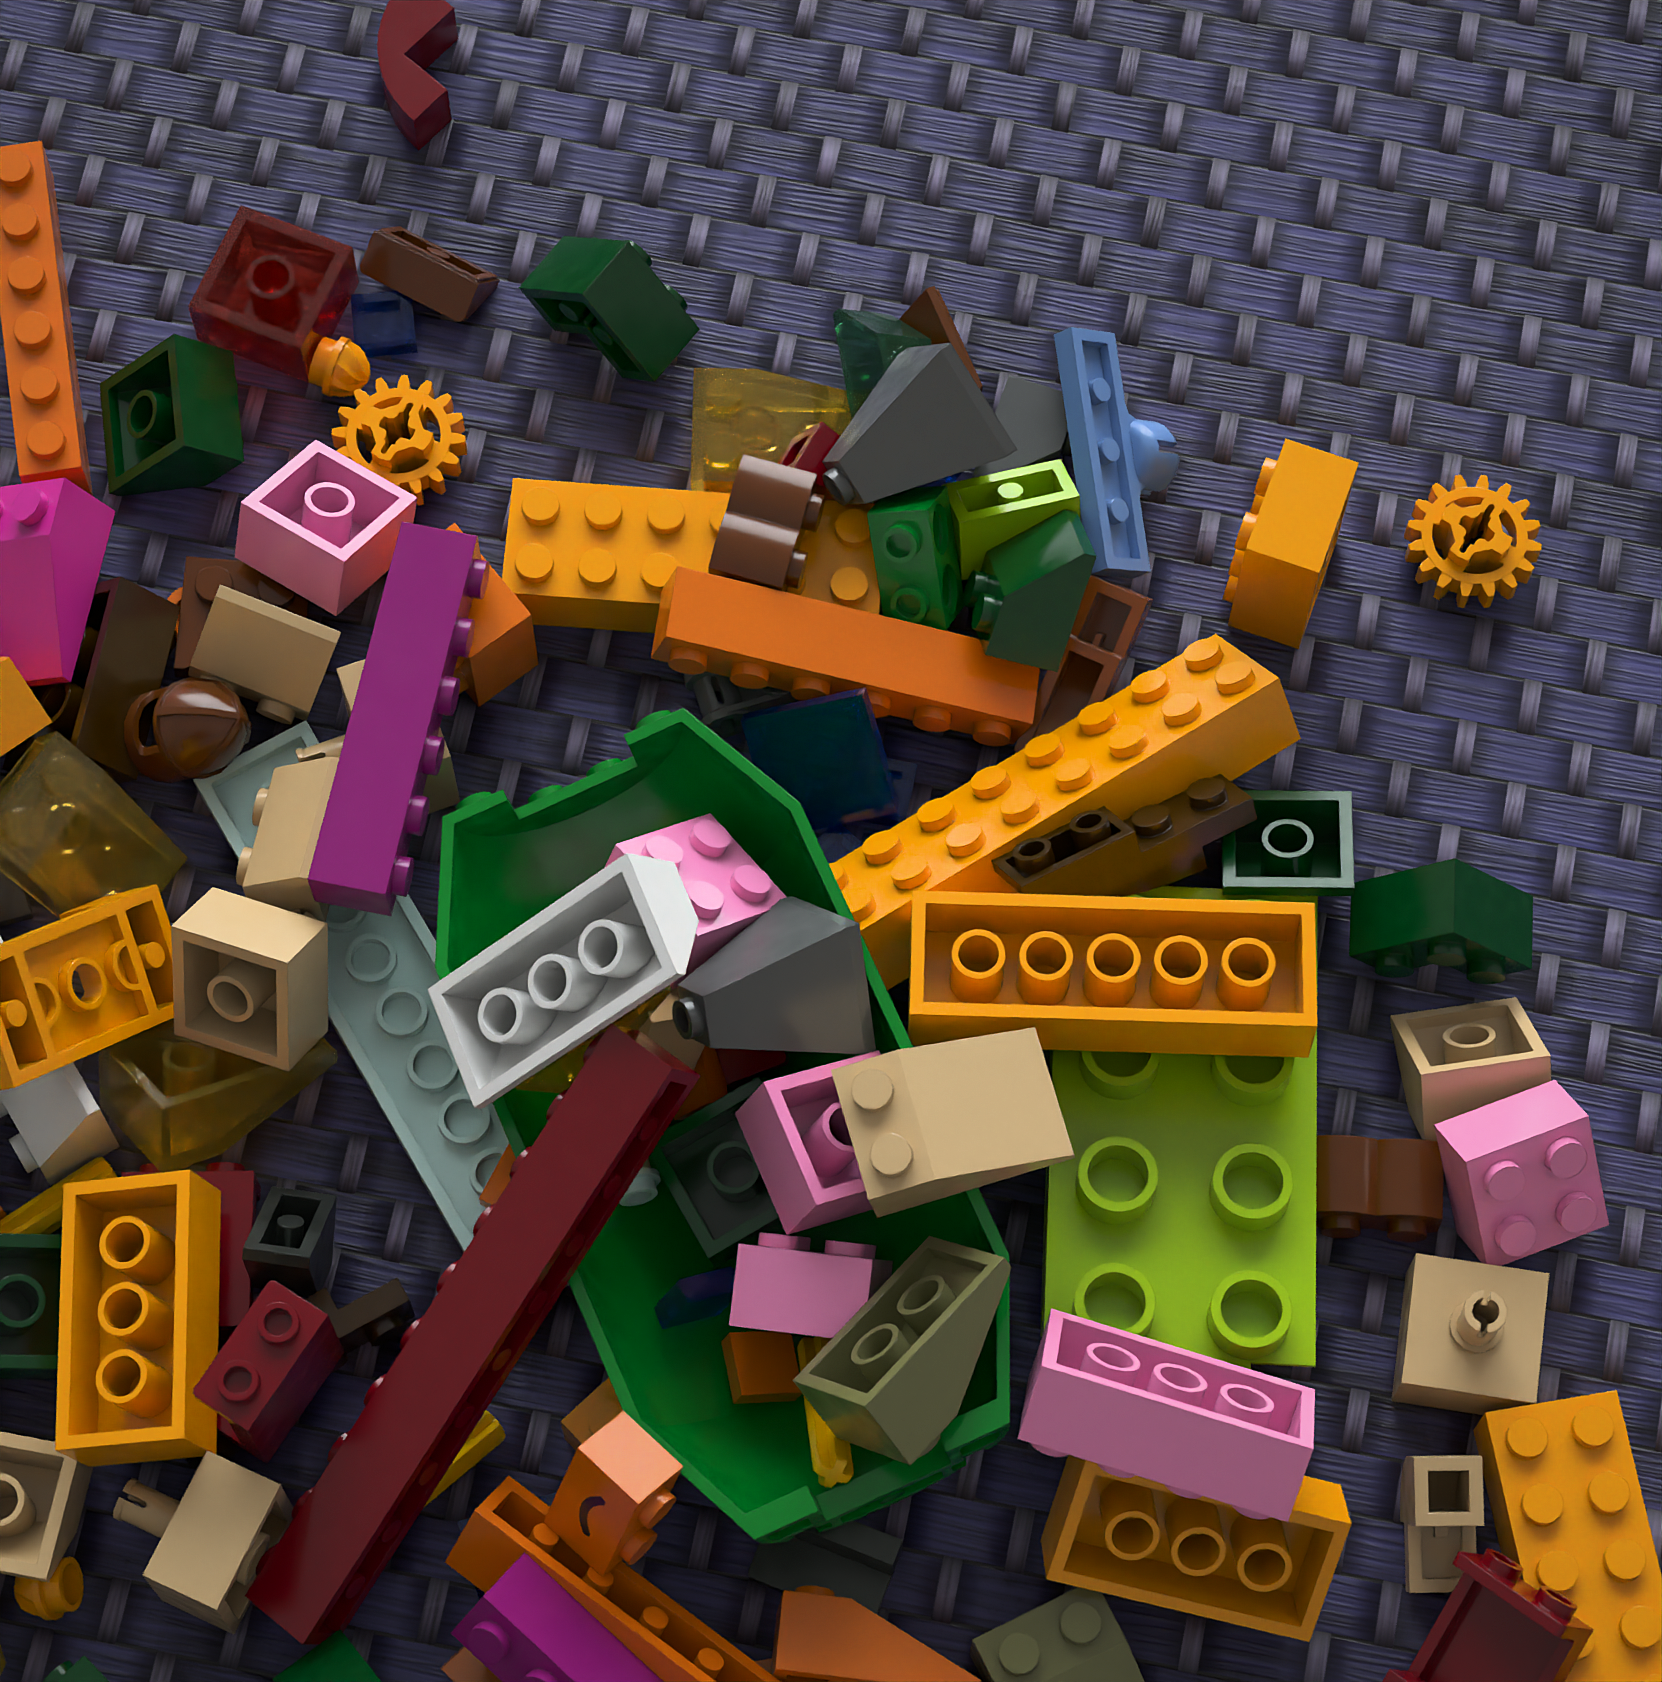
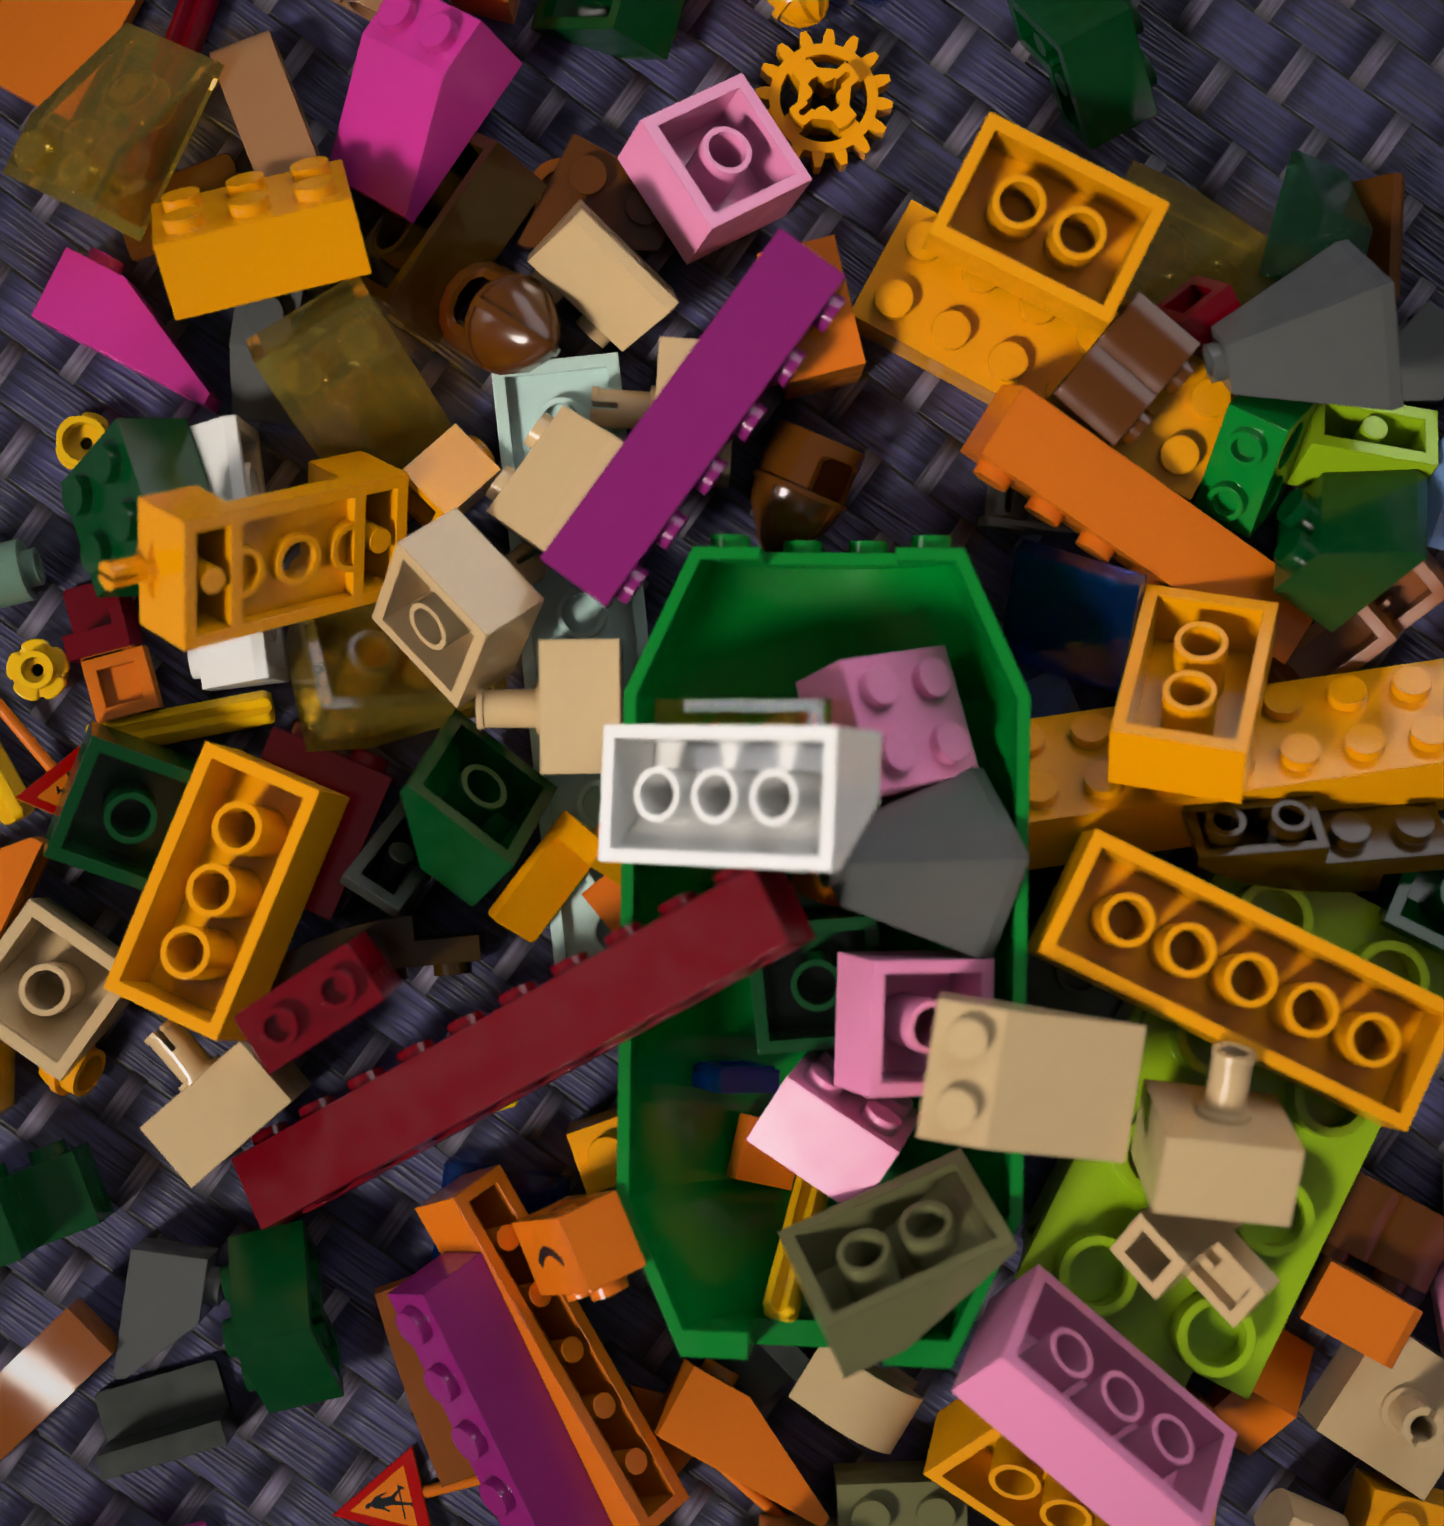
camera: 25 degrees right, 20 degrees up
none -> dark green slope [400,709,558,907]
none -> light orange brick [402,423,501,527]
none -> tan brick [476,639,624,774]
none -> light orange bracket [488,810,621,942]
none -> reddish brown helmet [750,418,866,552]
none -> tan brick [788,1347,924,1454]
none -> light orange brick [922,111,1170,337]
none -> light orange brick [1107,584,1279,804]
none -> tan brick [1109,1206,1281,1328]
none -> tan brick [1131,1042,1305,1227]
none -> orange slope [1206,1328,1315,1456]
none -> orange slope [1295,1254,1423,1369]

